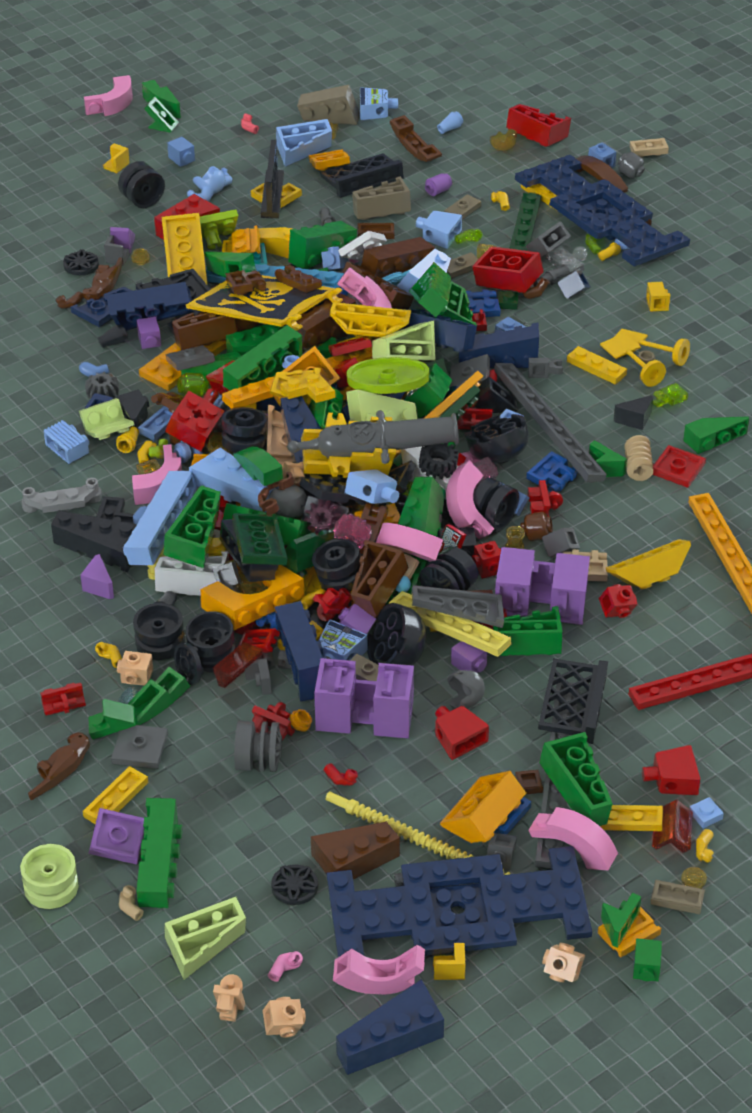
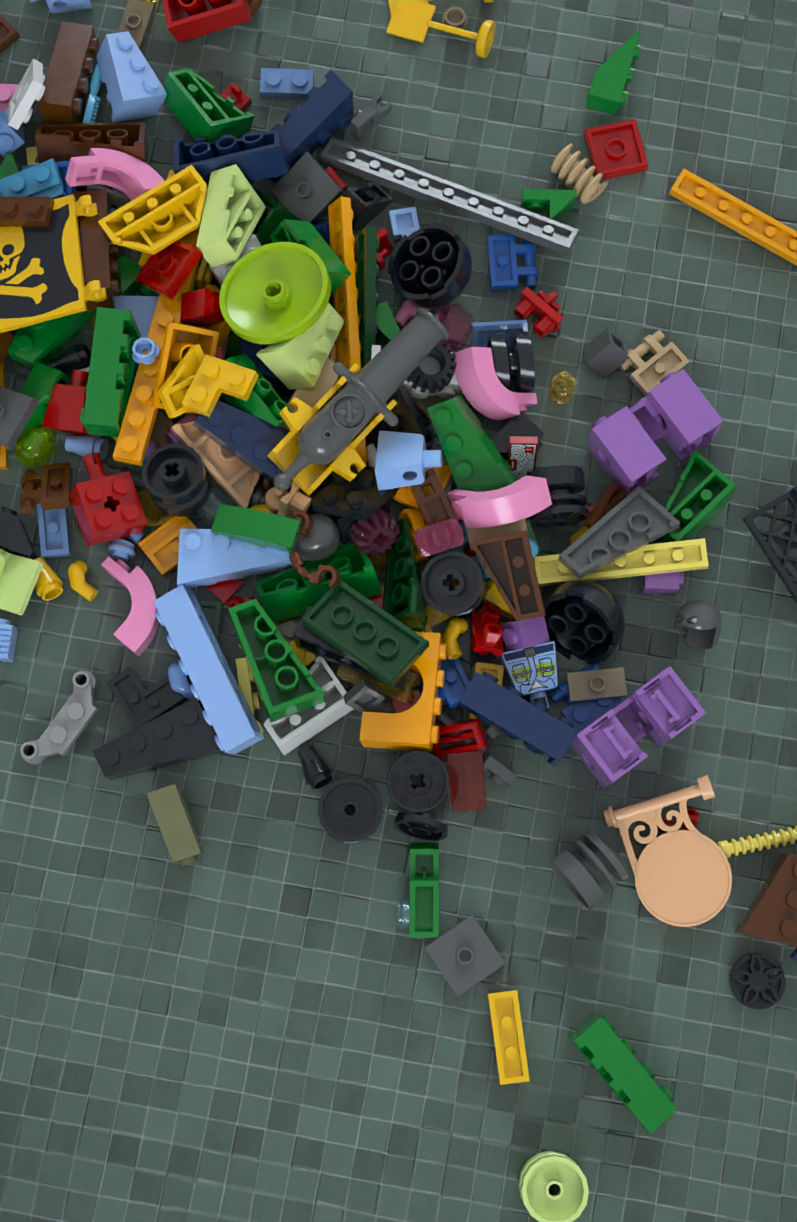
camera: 45 degrees left, 35 degrees up
reddish brown animal [28,732,90,800] -> none
red hips [40,683,86,716] -> none
medium lavender slope [81,554,114,599] -> none
green slope [88,699,136,739] -> none
medium lavender tile [88,808,144,864] -> none
yellow arm [95,642,122,668] -> none
light nougat brick [117,651,153,686] -> none
tan arm [119,885,144,921] -> none
clear yellow plate [136,459,161,475] -> none
lime arm [149,439,168,459] -> none
yellowish green wedge [165,897,246,980] -> none
red hips [252,702,295,741] -> none
light orange plate [290,709,312,732] -> none
green wedge [409,262,451,317] -> none
red torso [435,706,489,760] -> none
blue plate [466,289,500,317] -> none
red brick [472,541,501,579] -> none
dark green plate [499,291,518,310] -> none
reddish brown head [520,512,553,541] -> none
yellow plate [567,346,627,385] -> none
red brick [598,584,638,618] -> none
yellow wedge [605,539,691,589] -> none
black slope [614,395,653,430] -> none
clear neon green plate [653,383,688,407] -> none
none -> olive slope [147,784,204,867]
none -> light nougat piece [603,775,732,927]

